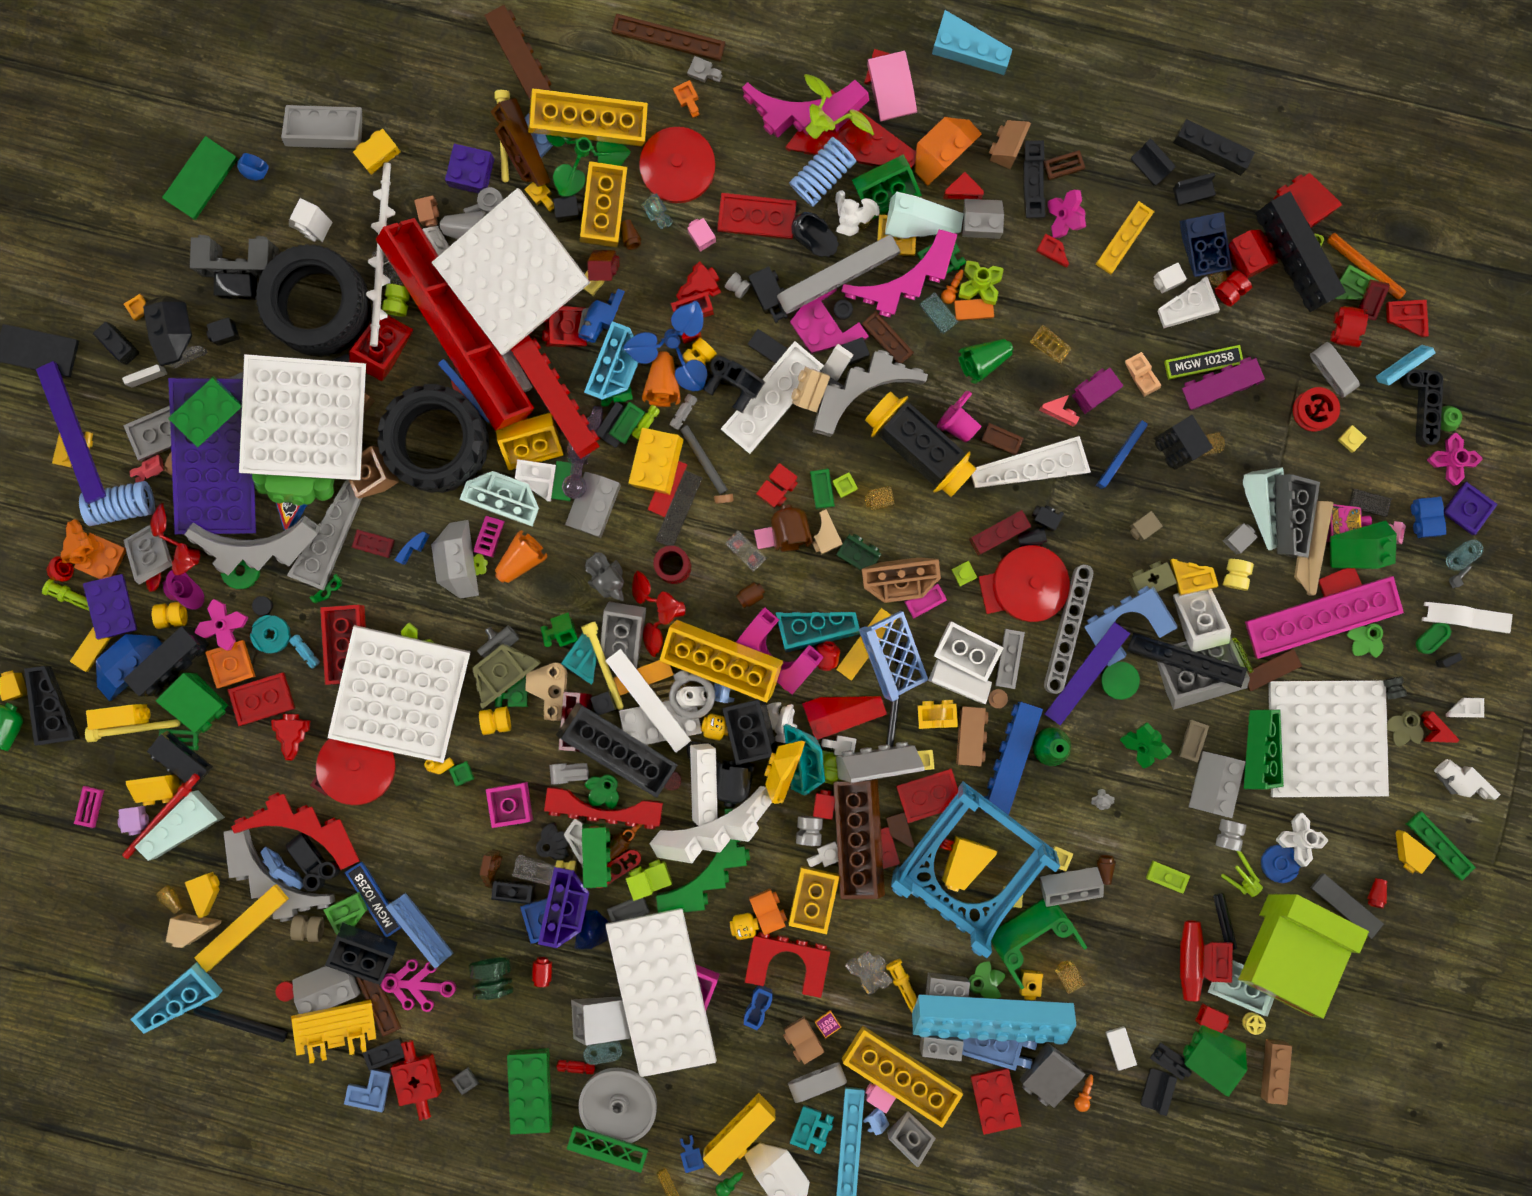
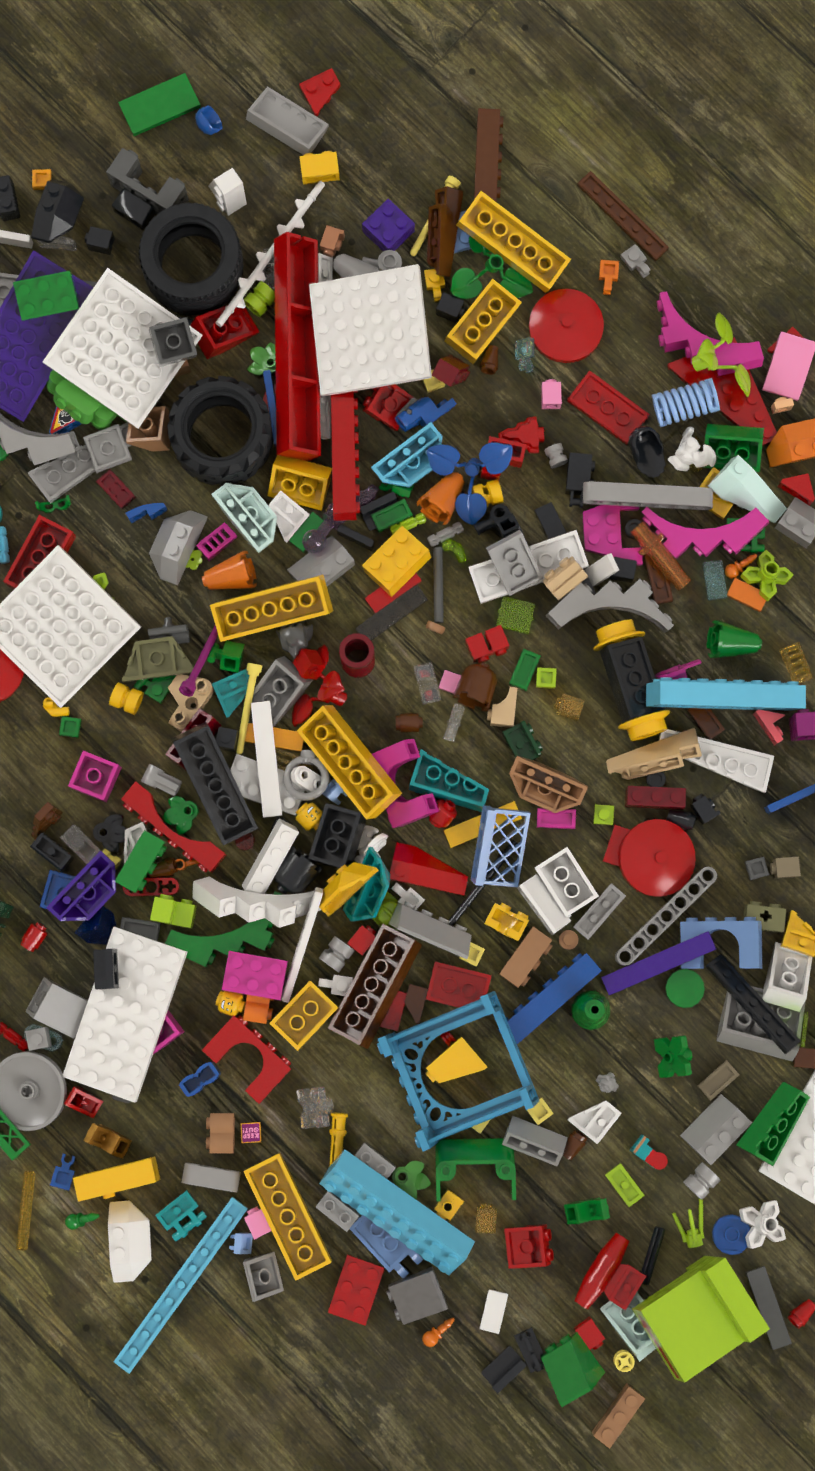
camera: 30 degrees right, 5 degrees down
none -> light grey brick [25,1027,52,1051]
none -> red slope [64,1086,104,1119]
none -> light grey tile [83,424,132,473]
none -> pearl gold brick [83,1123,132,1159]
none -> black panel [93,948,119,990]
none -> dark grey brick [149,317,197,367]
none -> magenta piece [179,625,218,697]
none -> yellow brick [210,574,333,642]
none -> dark pink brick [222,951,288,1001]
none -> bright green plate [247,342,276,376]
none -> white tile [281,887,323,1003]
none -> red brick [293,648,326,680]
none -> red wing [299,68,340,116]
none -> black tile [337,524,374,551]
none -> clear neon green arm [442,539,467,563]
none -> clear axle [443,704,465,742]
none -> light grey plate [486,530,543,596]
none -> clear neon green piece [496,596,535,634]
none -> red plate [504,1224,554,1269]
none -> green brick [564,1197,610,1224]
none -> white wing [567,1101,622,1144]
none -> tan wedge [606,728,702,780]
none -> clear orange gear [630,521,691,591]
none -> leg [630,1135,668,1170]
none -> medium azure brick [646,677,806,711]
none -> black tile [646,772,666,787]
none -> dark grey tile [745,857,769,880]
none -> light nougat plate [771,397,794,414]

